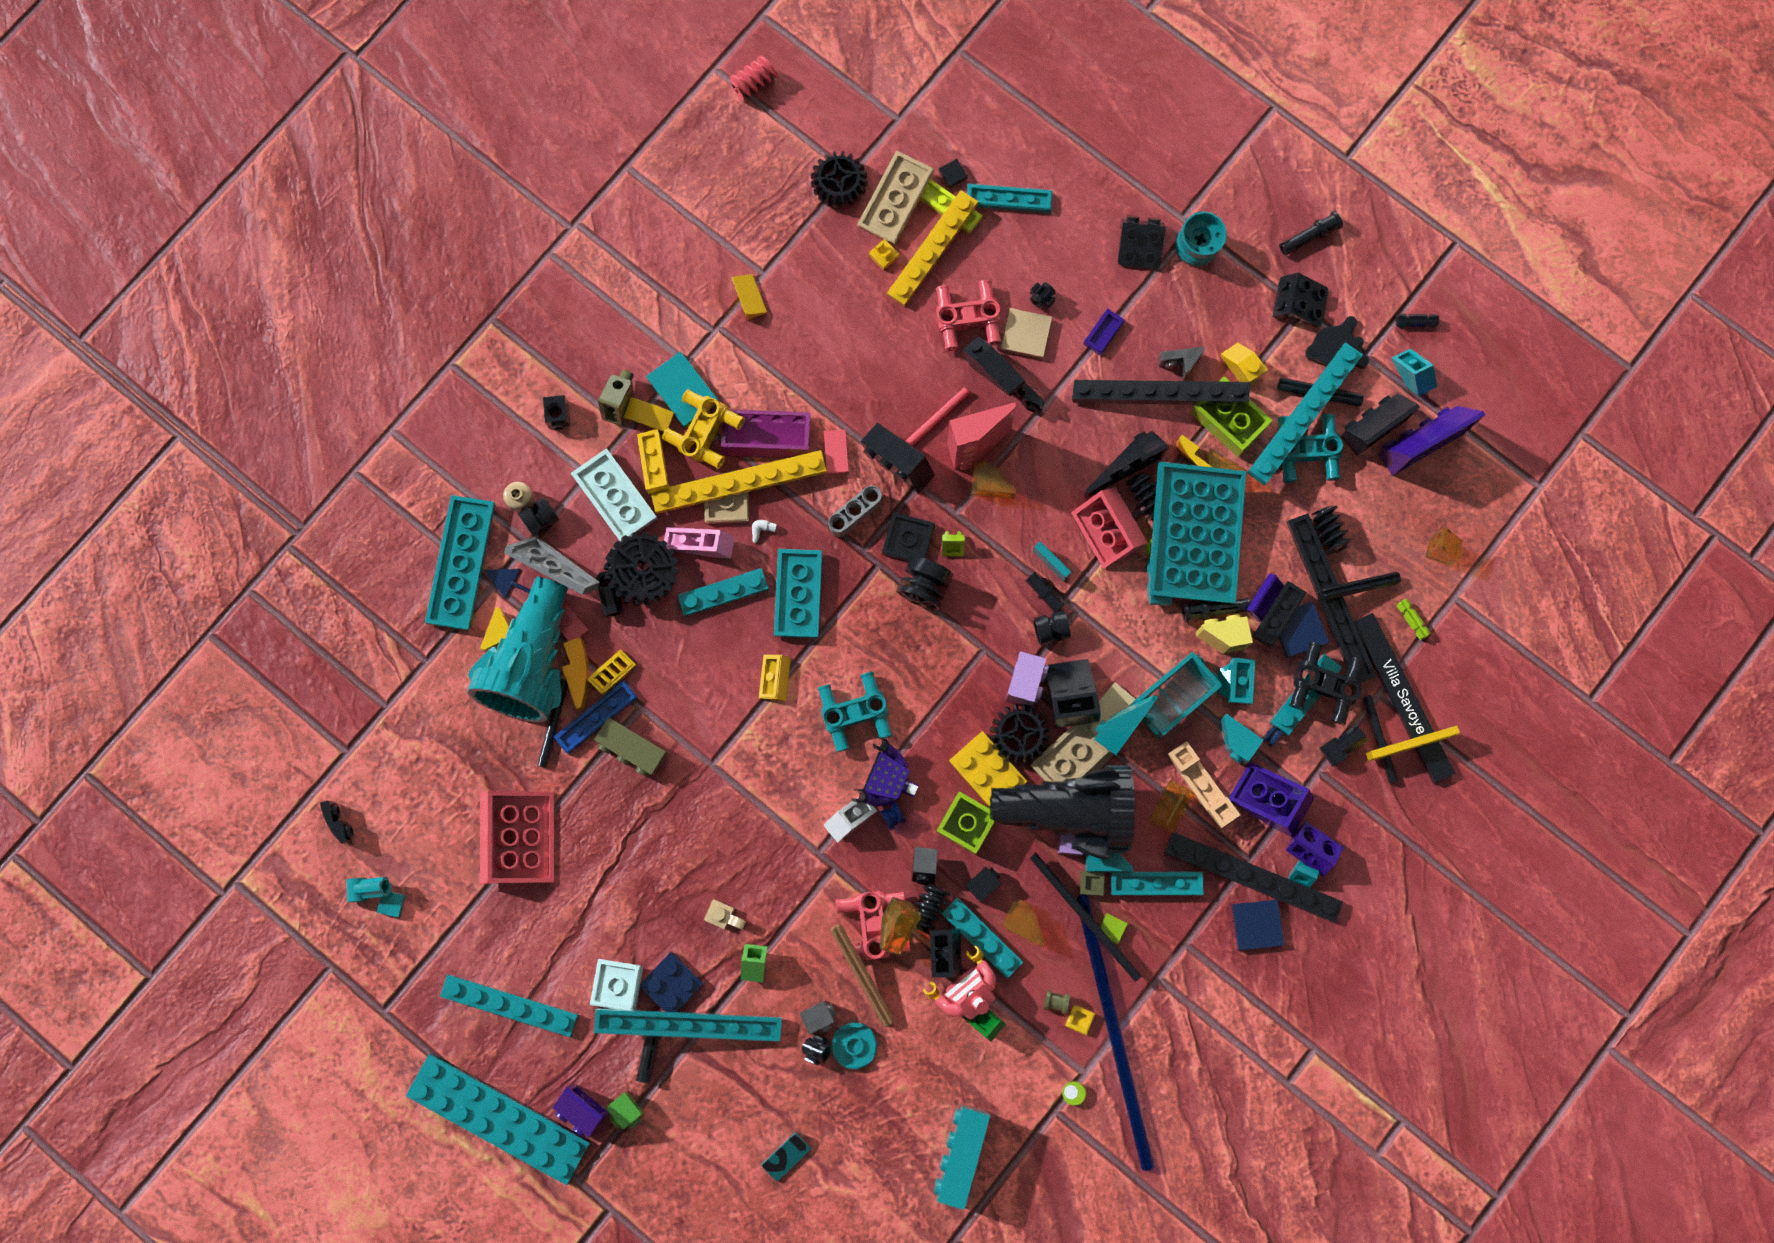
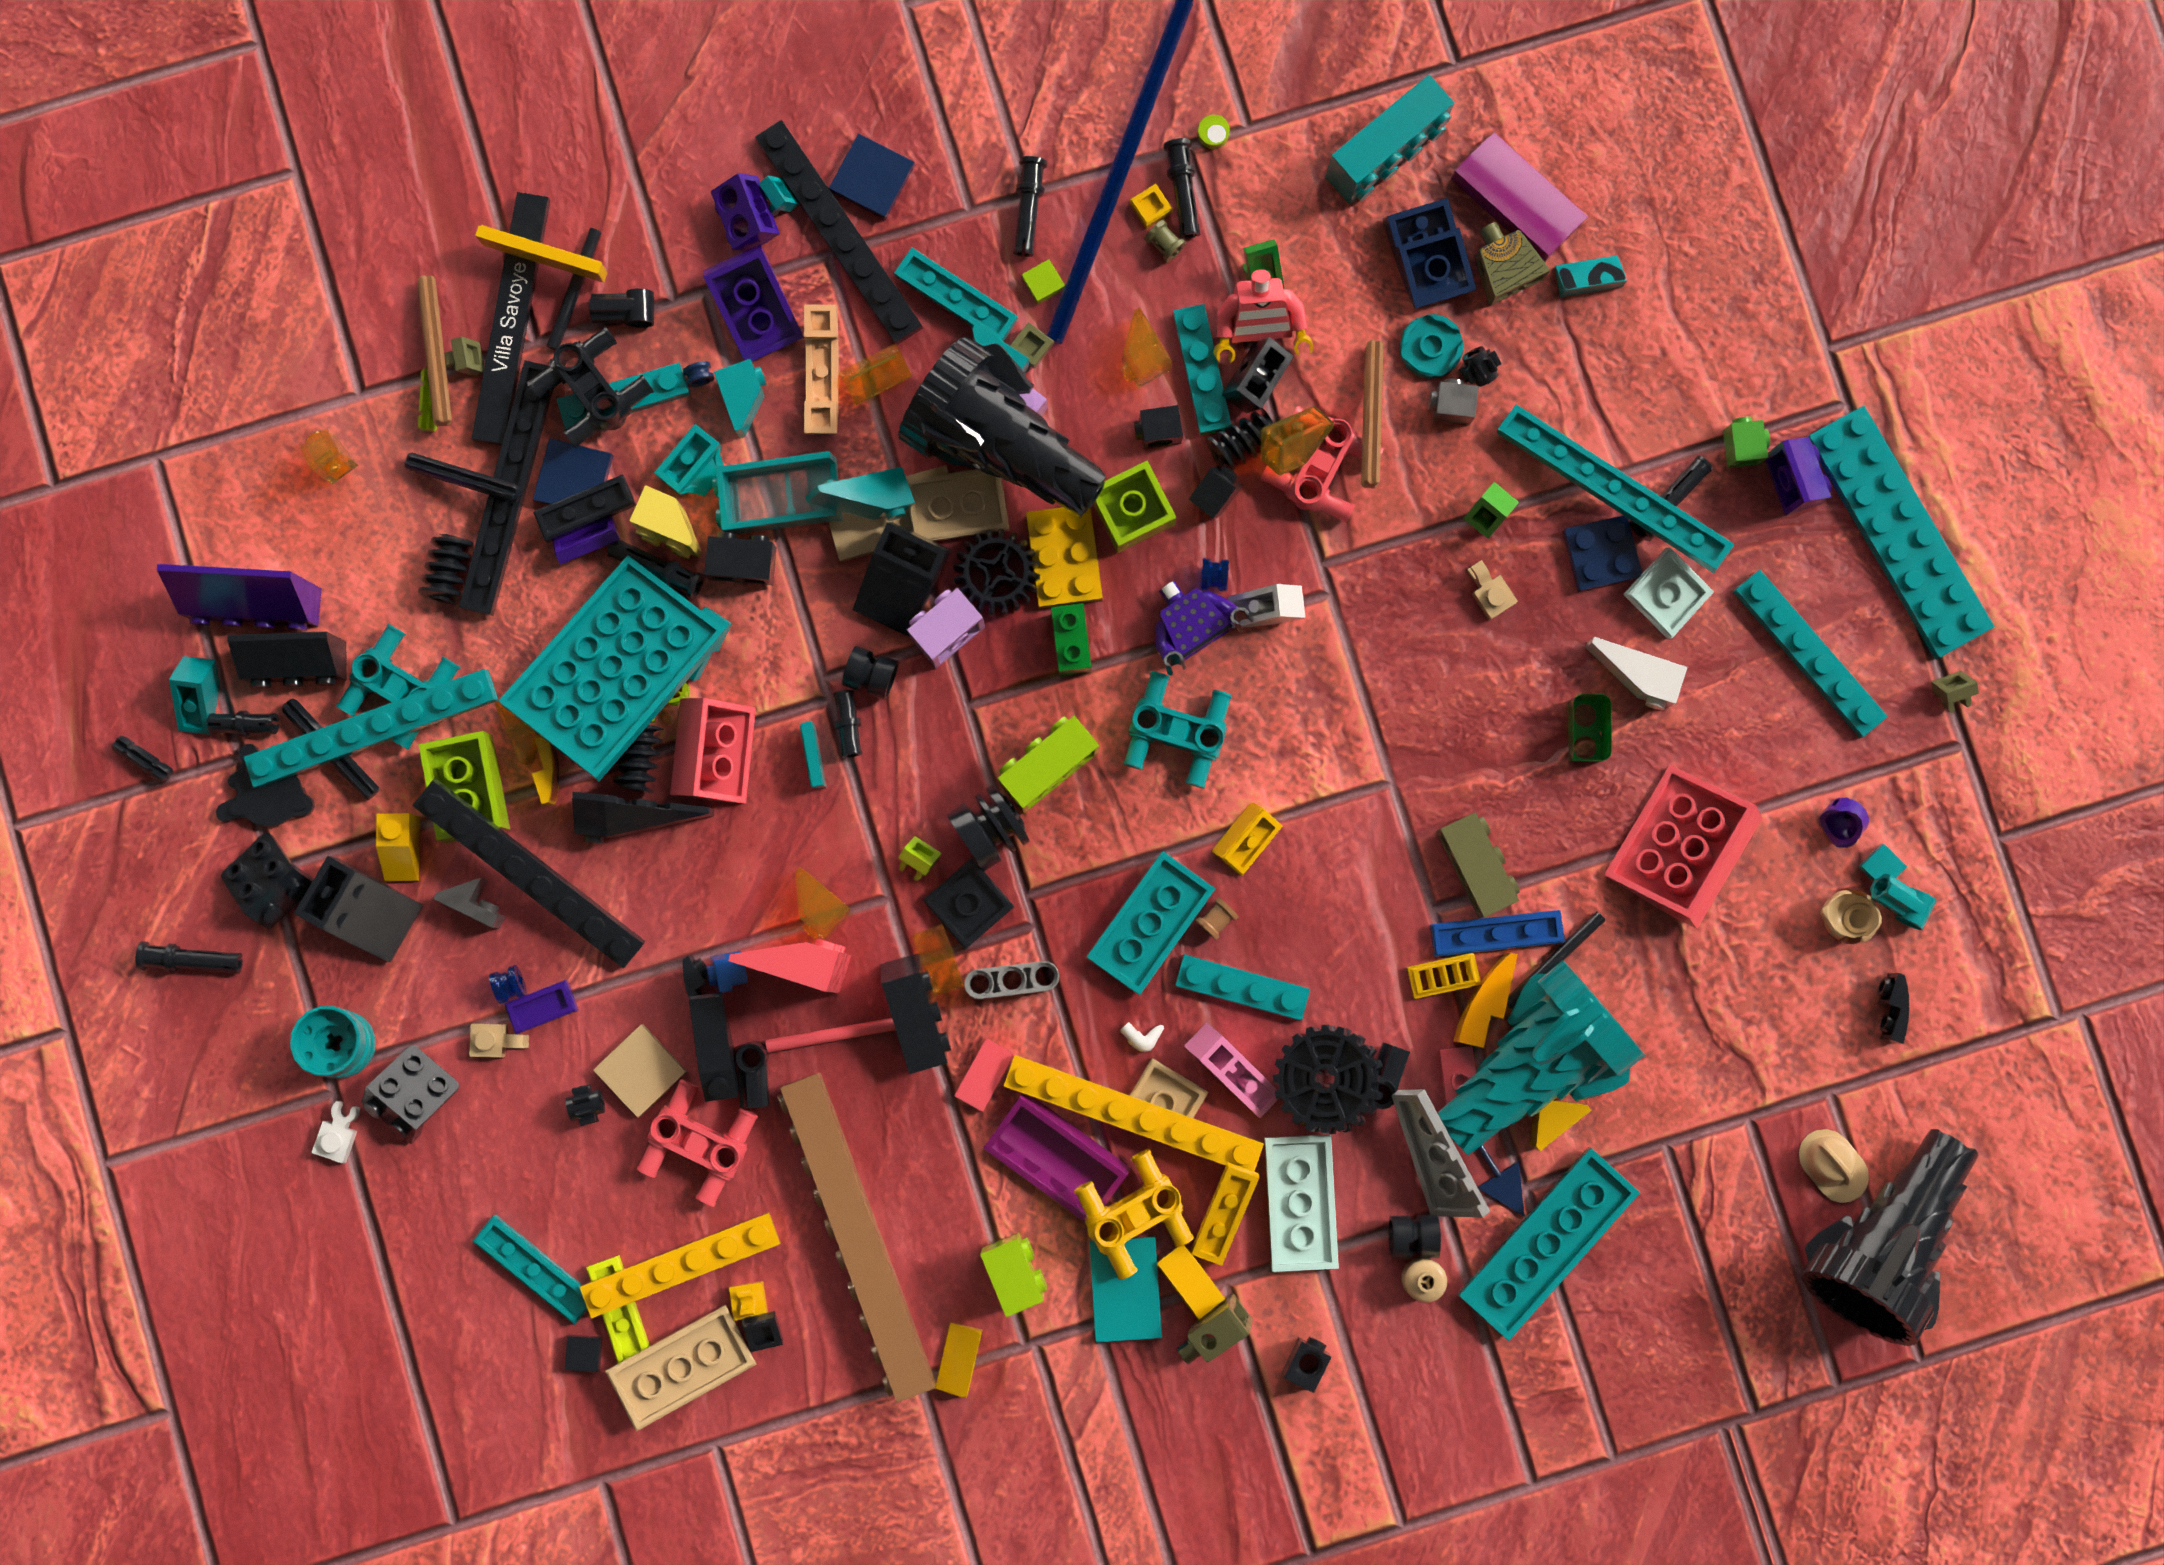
camera: 150 degrees left, 5 degrees up
black gear [811,151,868,209] -> none
black piece [1030,853,1142,982] -> none
none -> black pin [207,711,279,736]
none -> black slope [294,856,424,962]
none -> white plate [312,1101,360,1163]
none -> medium nougat axle [417,276,452,426]
none -> olive tile [444,336,484,376]
none -> tan plate [469,1024,529,1057]
none -> clear blue wheel [489,965,527,1004]
none -> black brick [704,532,777,586]
none -> blue bracket [706,951,748,993]
none -> black piece [735,1041,770,1108]
none -> black tile [742,1311,783,1352]
none -> medium nougat brick [778,1073,936,1403]
none -> clear yellow slope [912,924,965,997]
none -> lime brick [980,1232,1048,1317]
none -> lime brick [998,715,1100,814]
none -> black pin [1013,156,1048,257]
none -> green brick [1051,603,1092,677]
none -> black pin [1163,138,1201,239]
none -> medium nougat bush [1195,897,1239,940]
none -> dark blue slope [1382,198,1477,309]
none -> magenta slope [1451,132,1588,262]
none -> olive torso [1475,222,1550,306]
none -> green piece [1568,694,1612,762]
none -> white slope [1585,637,1687,710]
none -> tan piece [1799,1129,1869,1203]
none -> black cone [1801,1129,1979,1346]
none -> dark purple piece [1819,798,1869,848]
none -> tan hair [1819,889,1882,944]
none -> olive tile [1931,671,1979,713]

